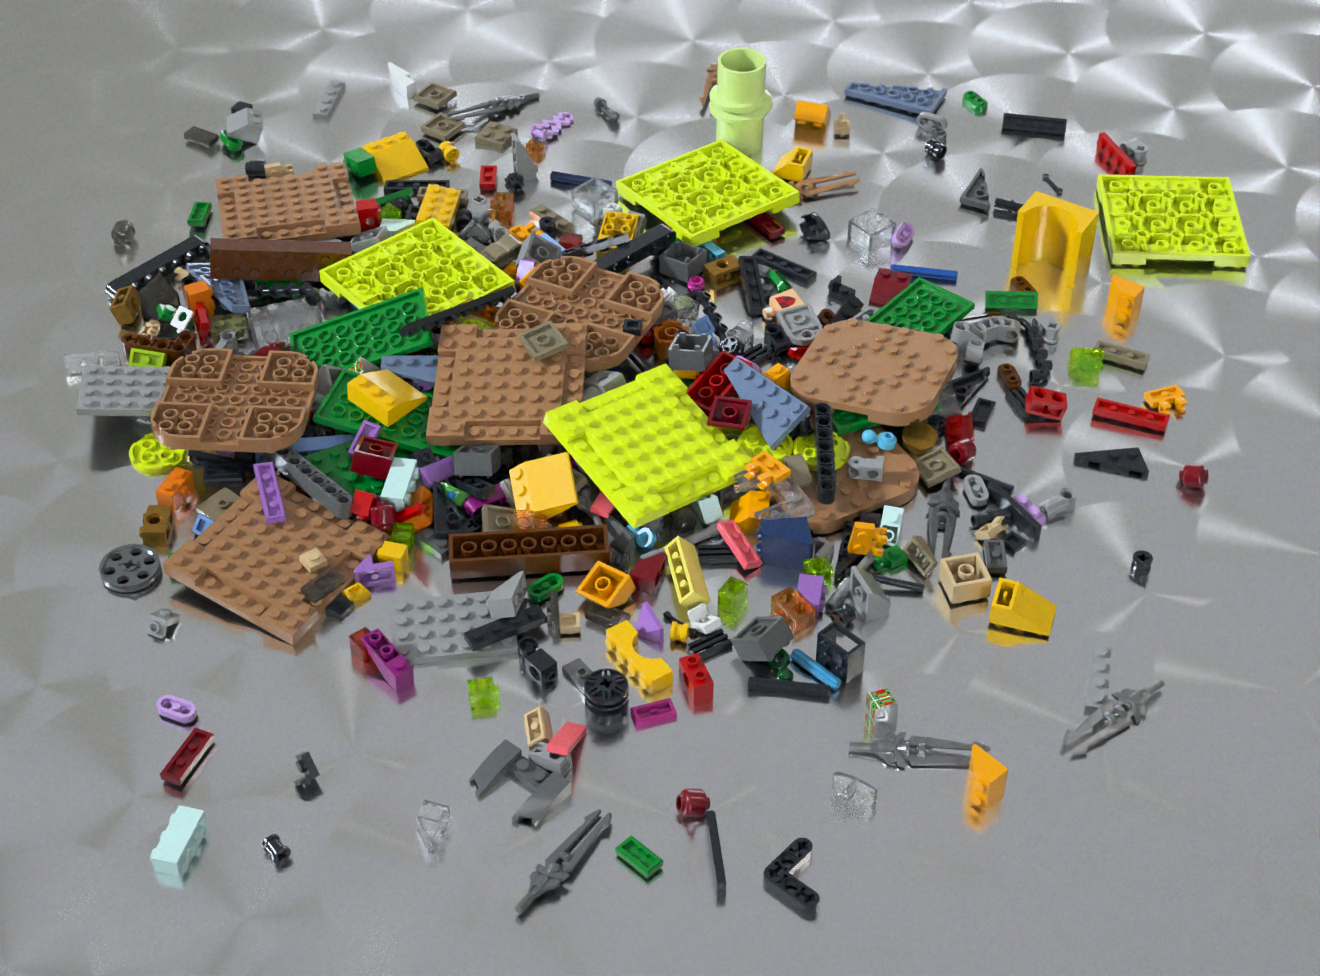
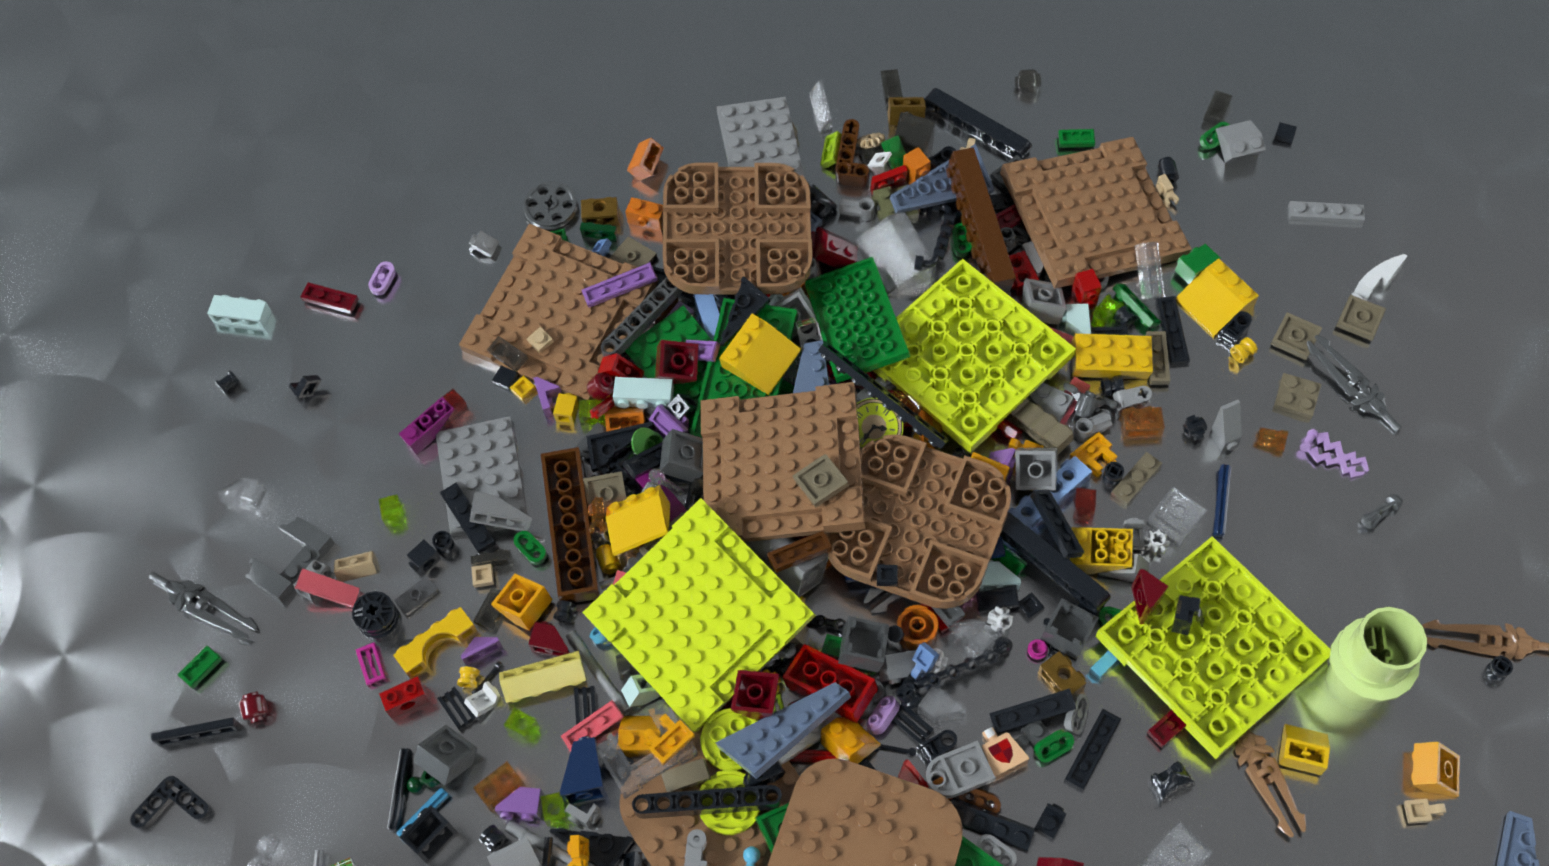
camera: 90 degrees right, 20 degrees up
red plate [479,165,497,190] -> none
none -> dark green plate [580,222,618,242]
none -> orange brick [627,138,664,181]
none -> clear piece [649,469,684,496]
none -> black wing [720,276,770,347]
none -> reddish brown plate [767,531,832,573]
none -> clear smoke plate [881,69,903,103]
none -> dark red slope [1131,569,1169,624]
none -> clear slope [1135,242,1165,300]
none -> black piece [1171,595,1204,635]

